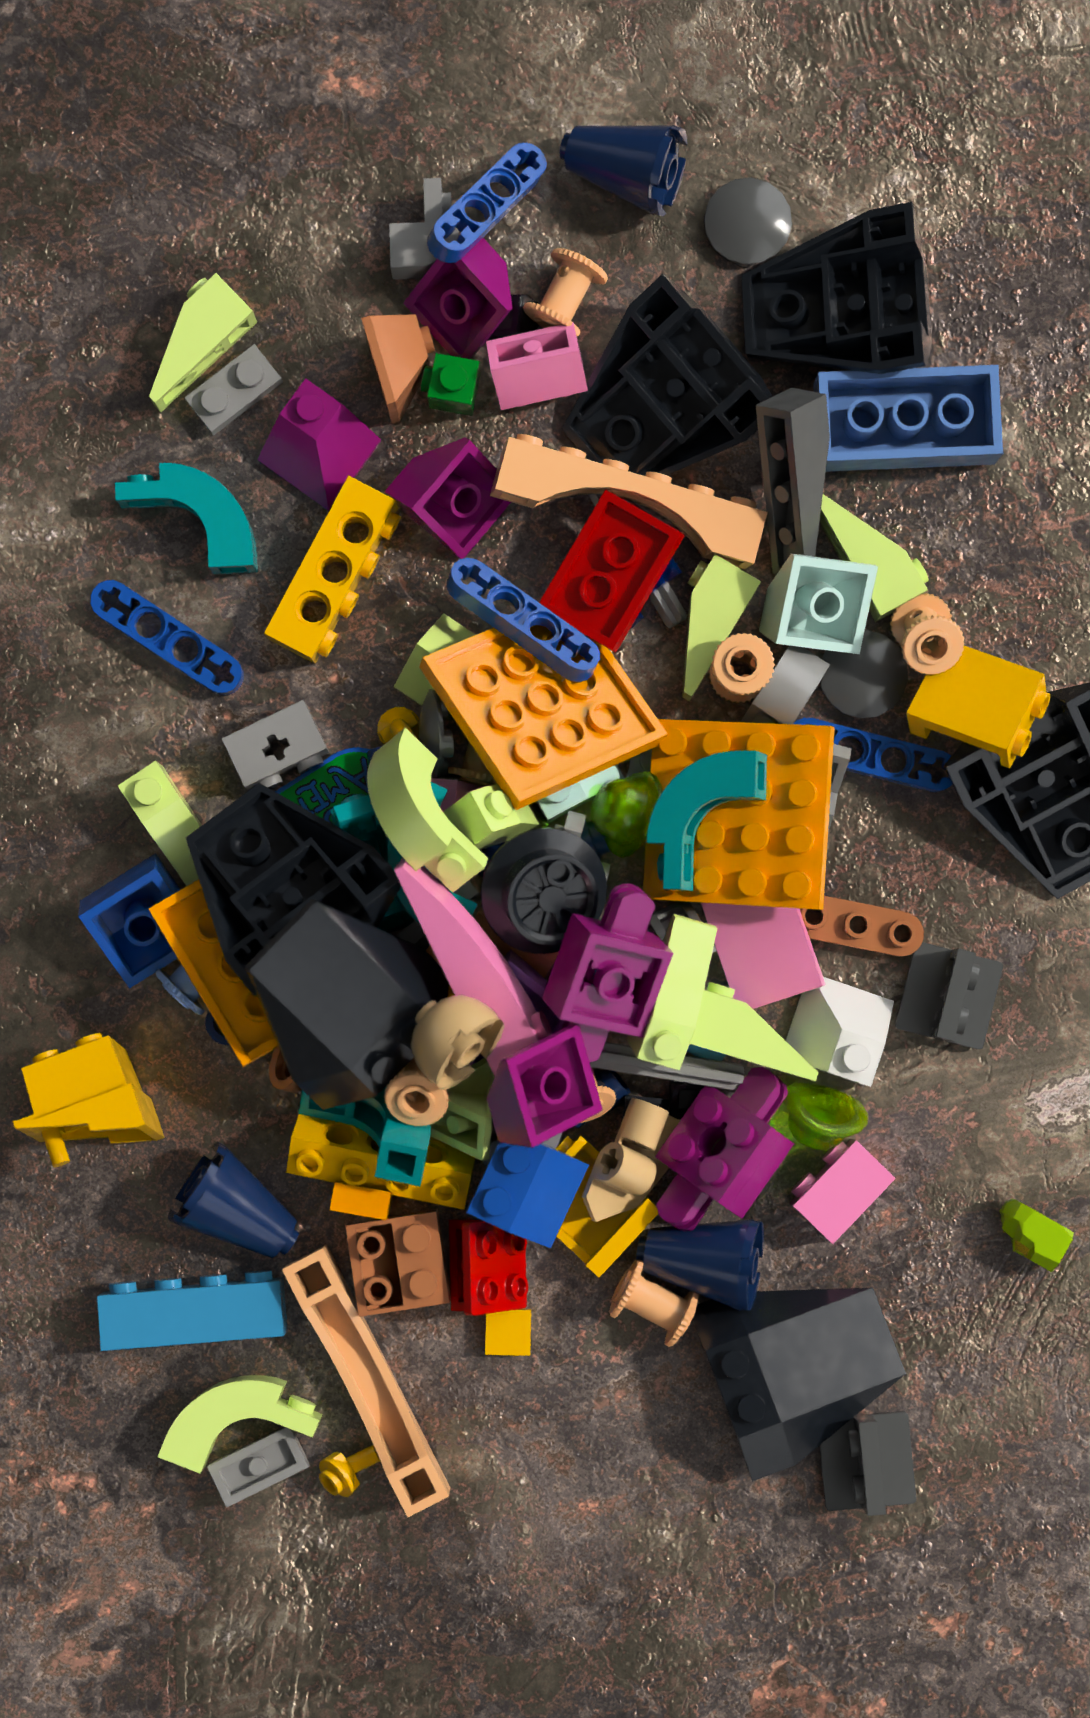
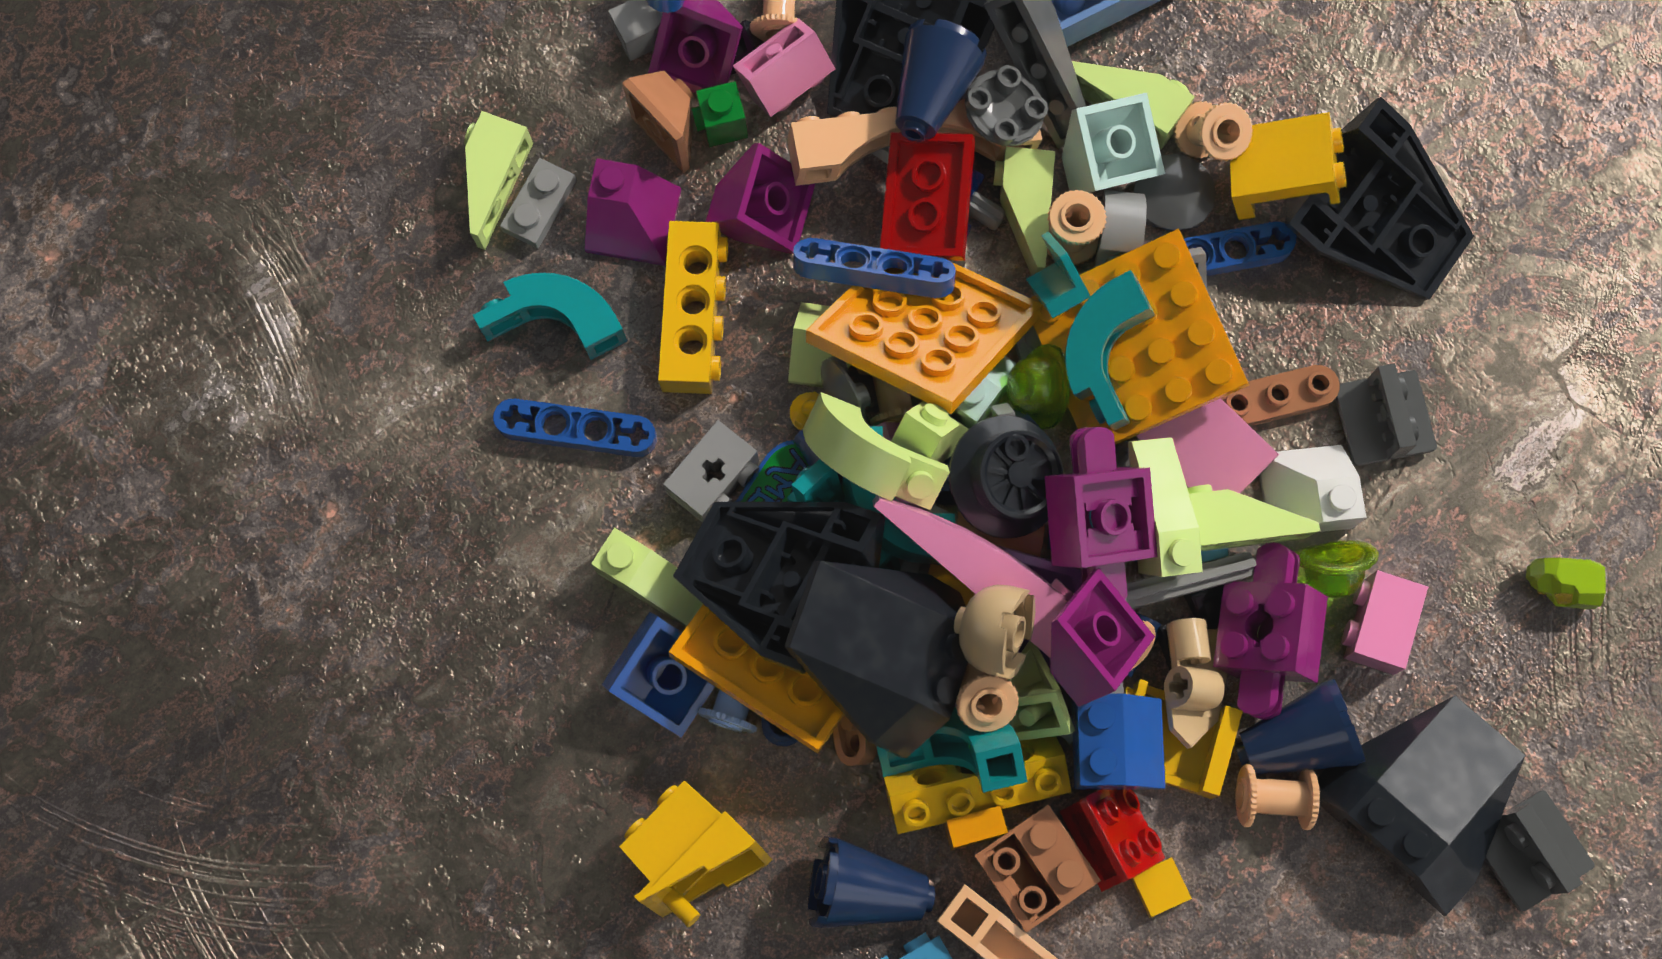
camera: 20 degrees left, 10 degrees down
none -> dark blue cone [895,19,987,142]
none -> dark grey dish [965,65,1048,146]
none -> teal panel [1026,231,1091,318]

